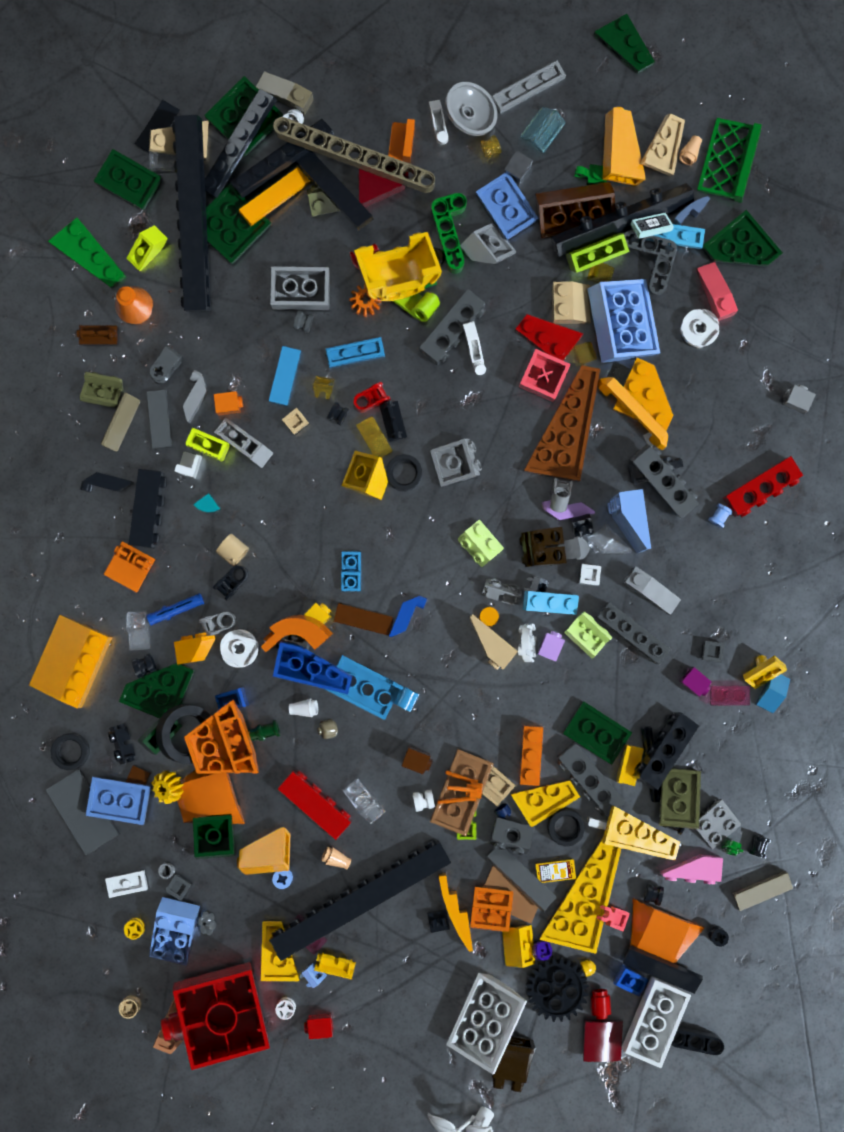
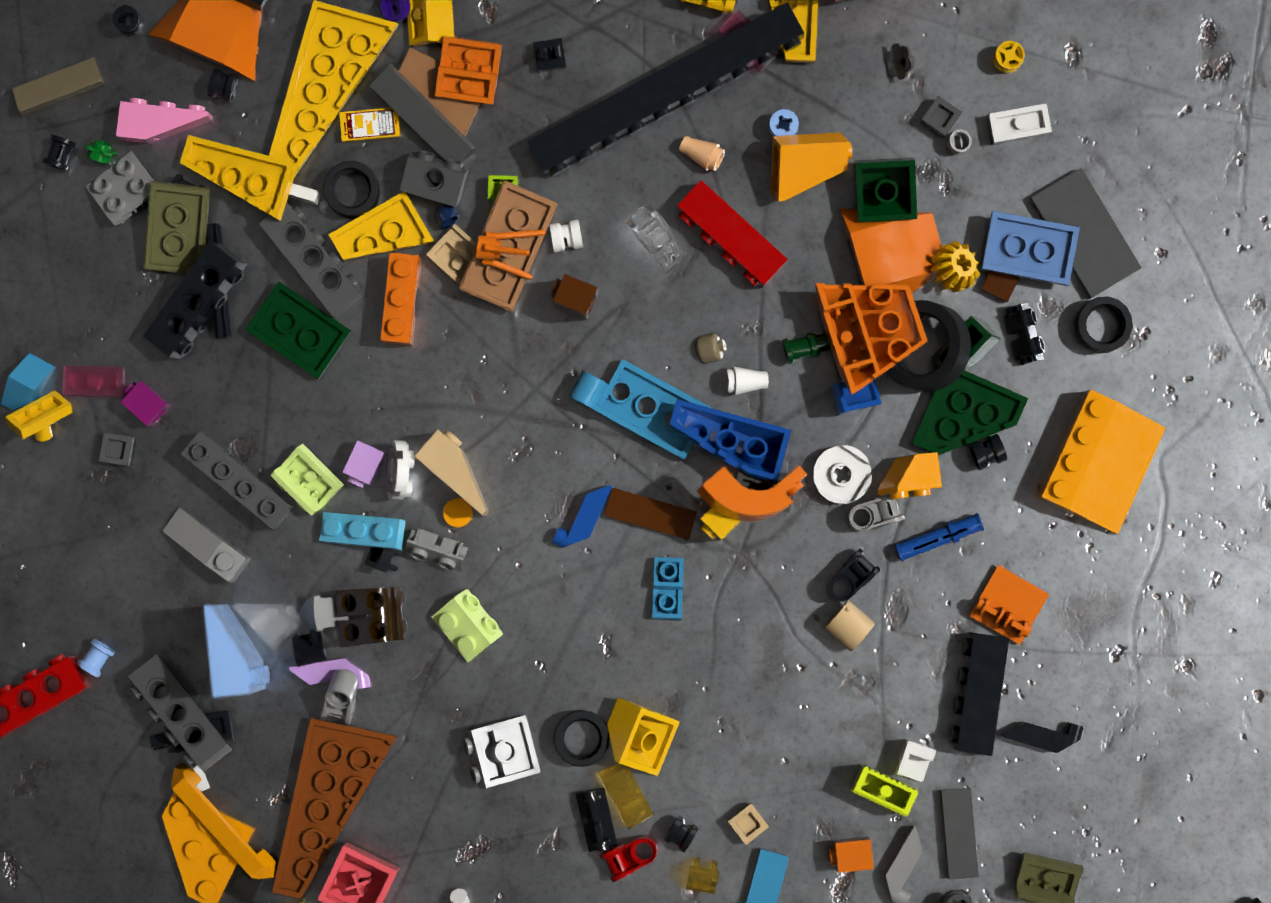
camera: 175 degrees left, 0 degrees up
dark tan slope [101,392,140,452] -> none
clear slope [126,611,150,651] -> none
light blue slope [149,897,200,966] -> none
teal tile [193,493,220,513] -> none
light grey slope [214,418,273,468] -> none
light orange slope [438,873,473,952] -> none
white panel [578,564,601,586] -> none
coral plate [597,905,630,931] -> none
yellow panel [616,744,644,786] -> none

